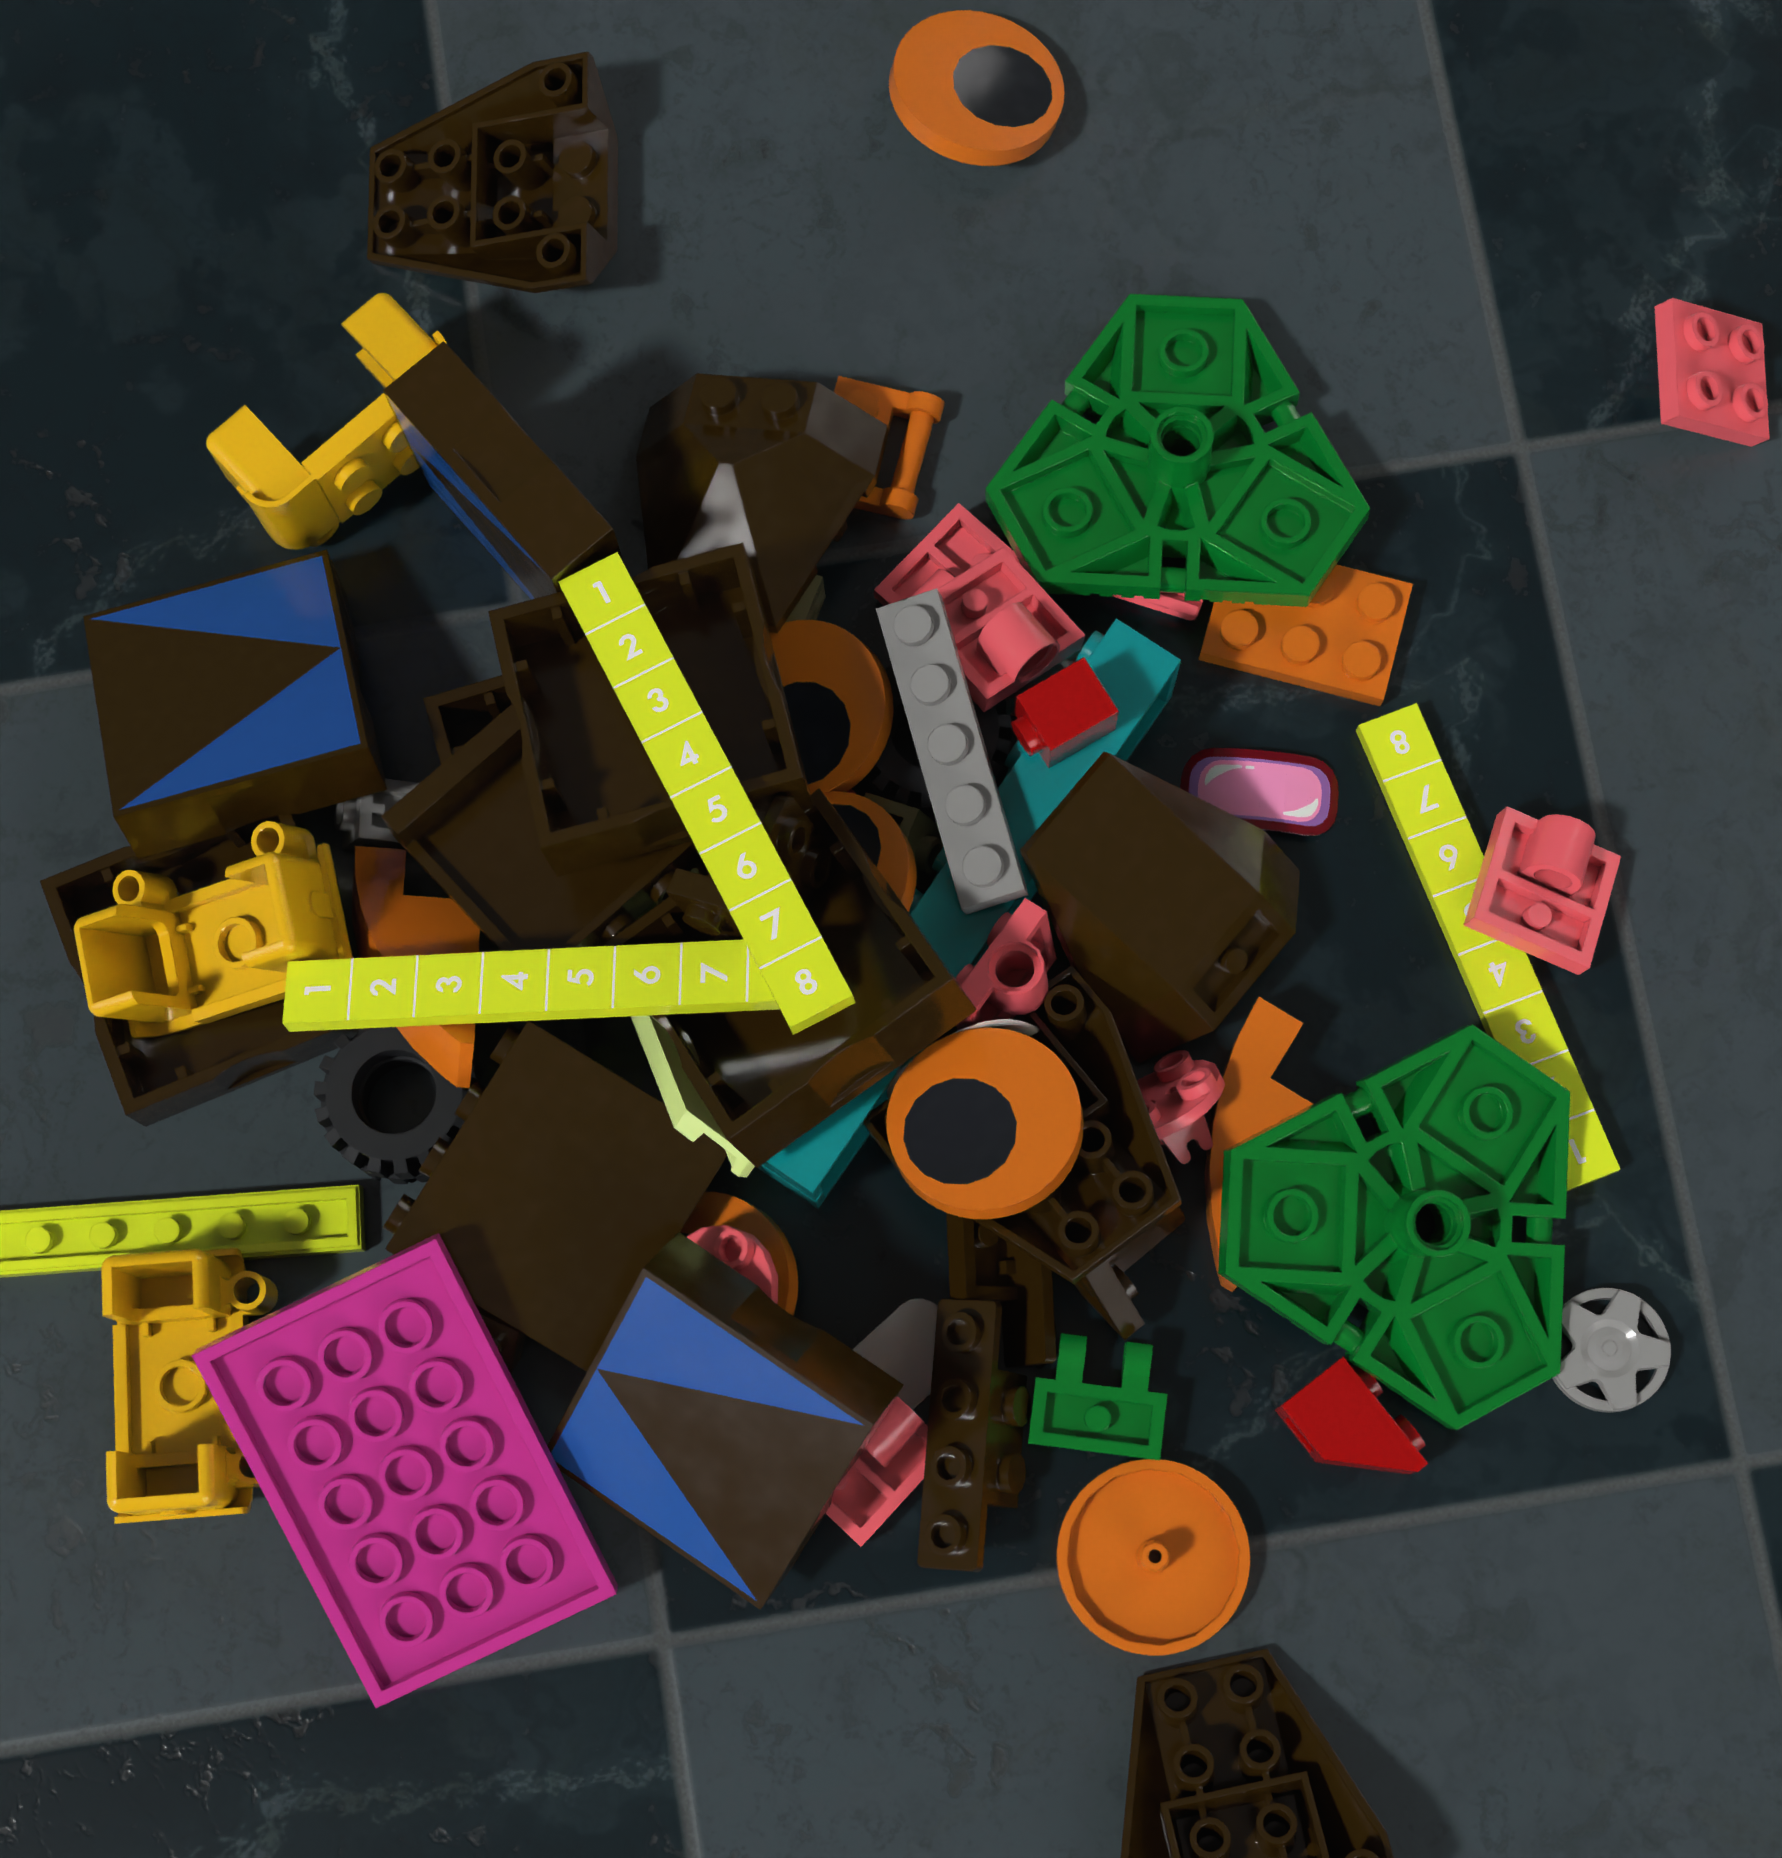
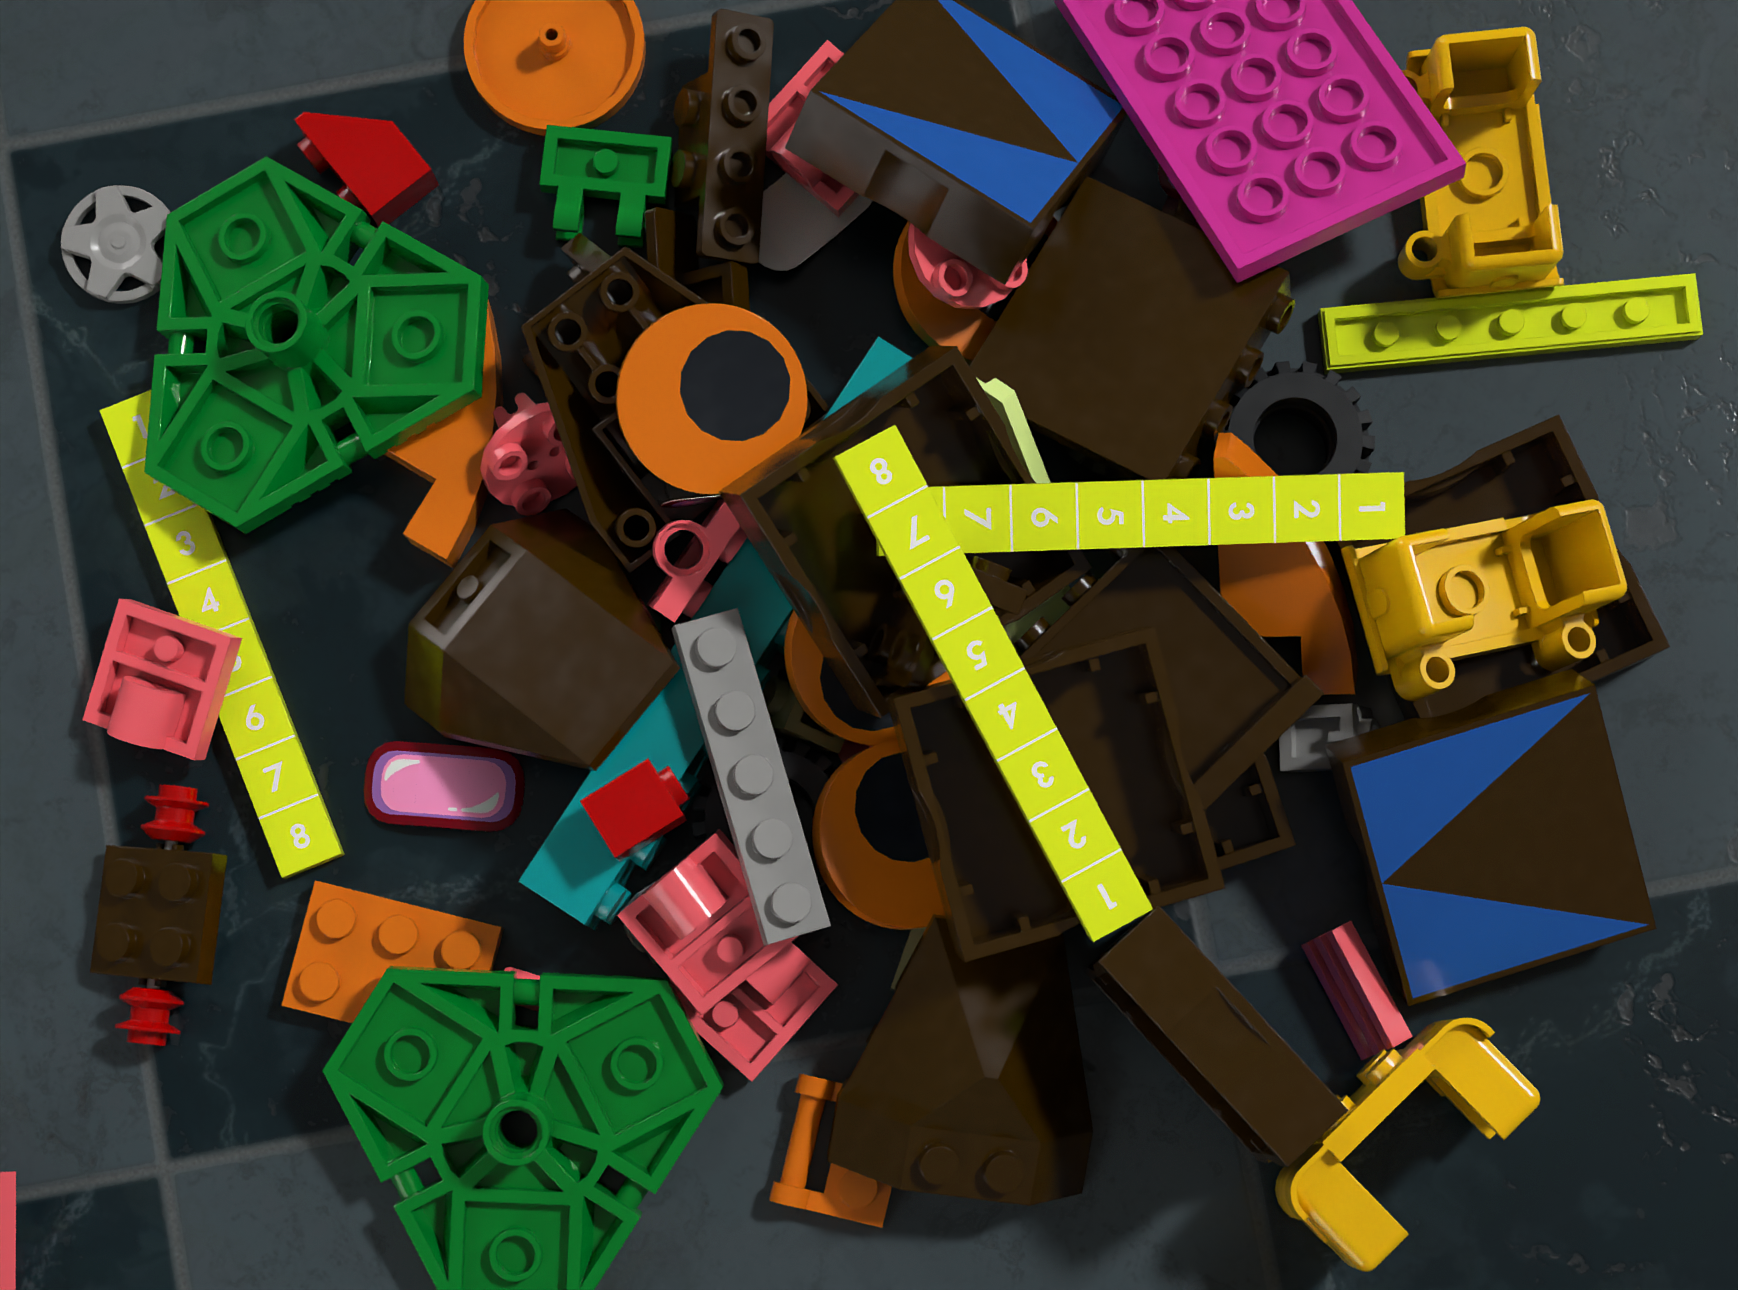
camera: 175 degrees right, 5 degrees up
none -> dark brown plate [90,785,227,1046]
none -> coral tile [1301,921,1413,1060]

